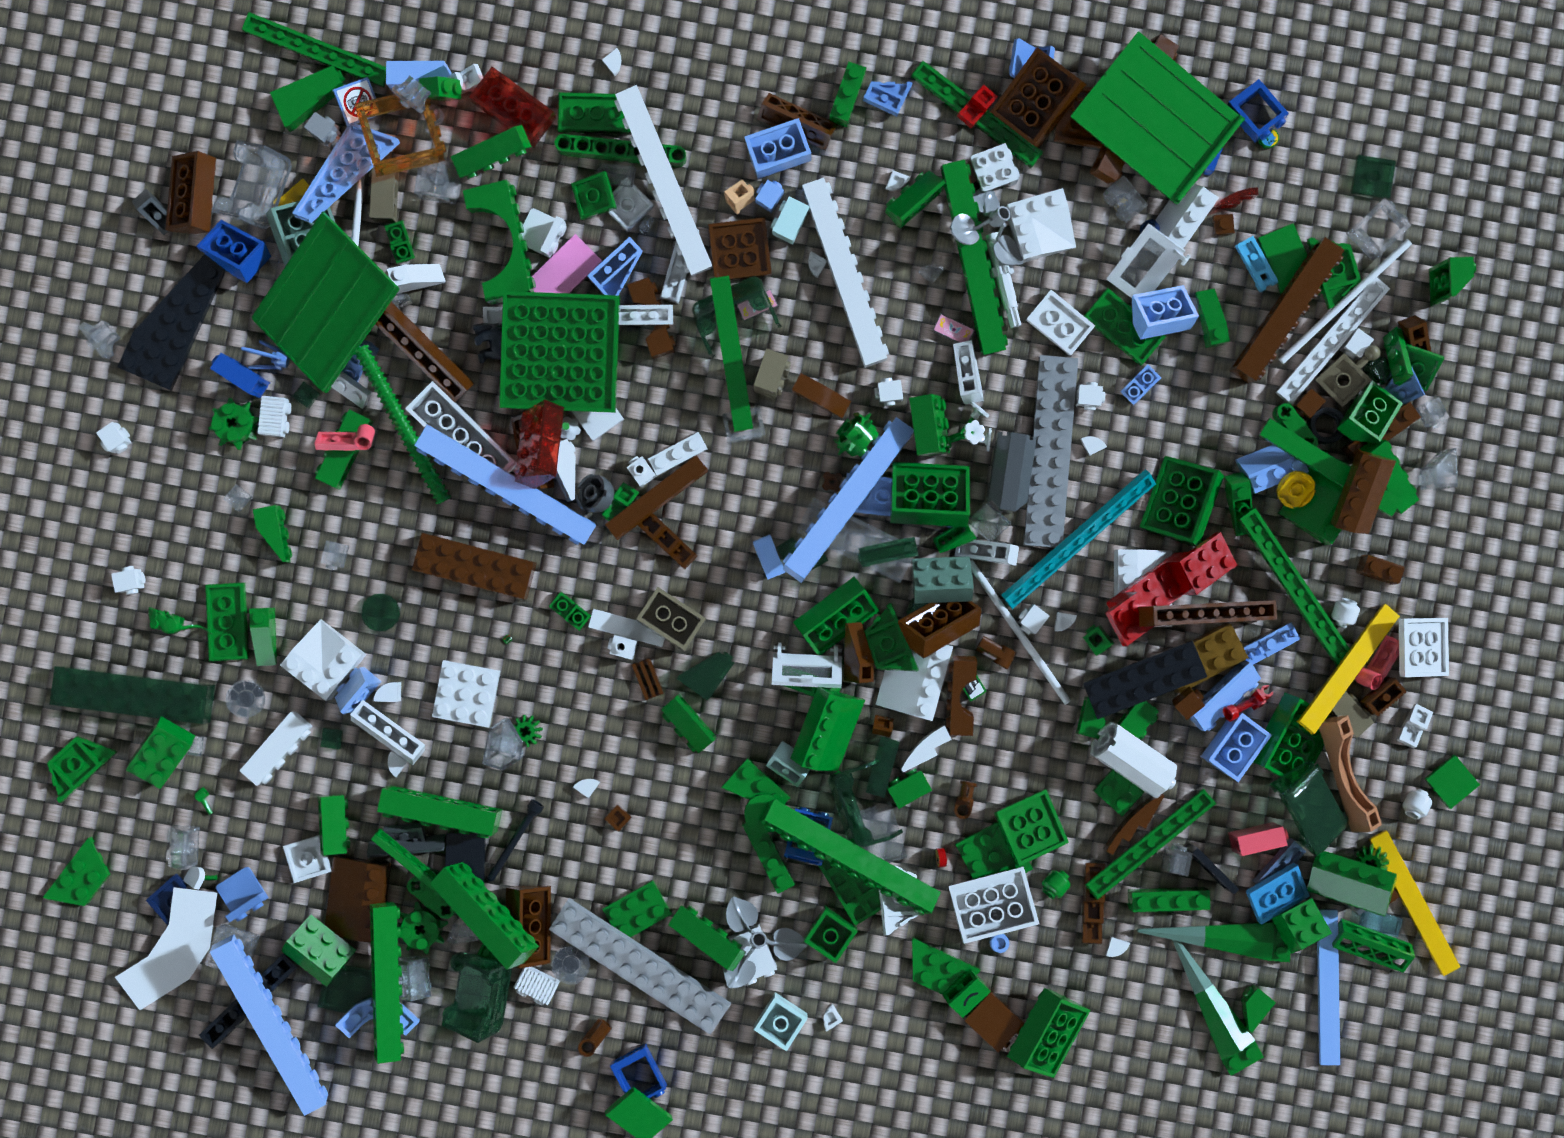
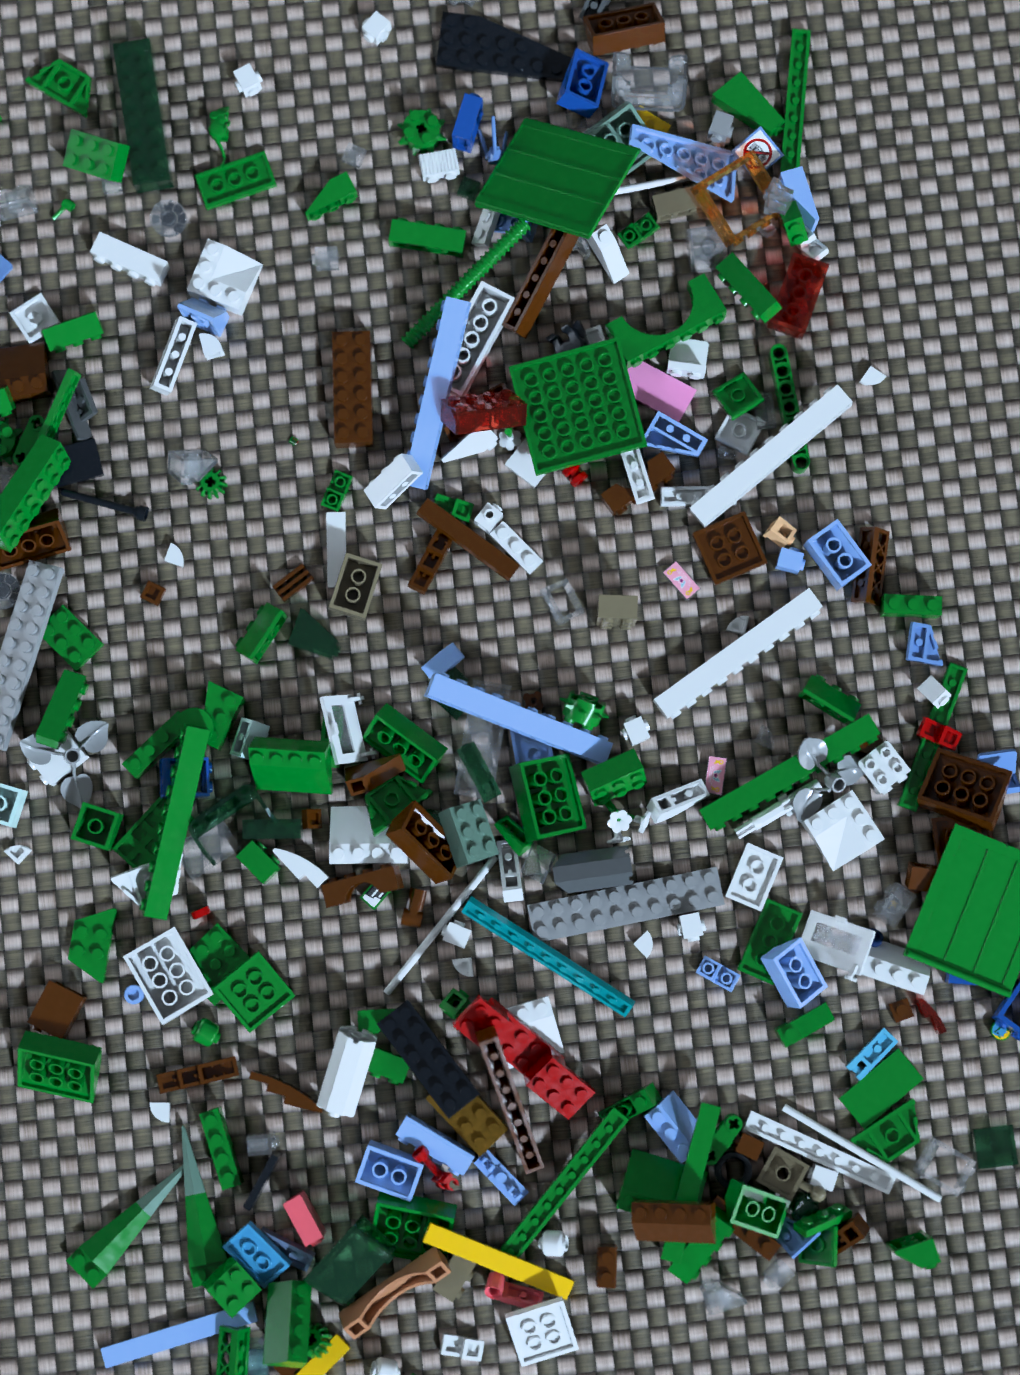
camera: 80 degrees right, 5 degrees down
green slope [249,608,277,666] -> none
coral plate [315,424,375,451] -> none
clear green tile [320,727,343,749] -> none
clear green tile [361,594,400,632] -> none
green brick [377,785,503,838] -> none
white tile [388,751,407,777] -> none
white plate [432,660,500,728] -> none
green tile [558,92,632,134] -> none
dark grey cylinder [576,474,614,513] -> none
white brick [607,635,638,660] -> none
clear green windscreen [692,277,782,358] -> none
green tile [710,275,753,432] -> none
light aqua brick [770,196,810,245] -> none
reddish brown slope [792,373,851,418] -> none
white tile [886,170,910,191] -> none
green brick [942,969,991,1018] -> none
reddish brown connector [953,780,977,819] -> none
green tile [1085,789,1216,900] -> none
green plate [1092,769,1145,817] -> none
green slope [1140,456,1224,547] -> none
reddish brown brick [1172,686,1205,720] -> none
reddish brown brick [1229,237,1344,383] -> none
green slope [1241,984,1276,1032] -> none
yellow tile [1277,471,1316,508] -> none
reddish brown brick [1359,677,1406,716] -> none
none -> white brick [364,453,423,509]
none -> red wheel [562,465,588,487]
none -> white brick [917,675,951,708]

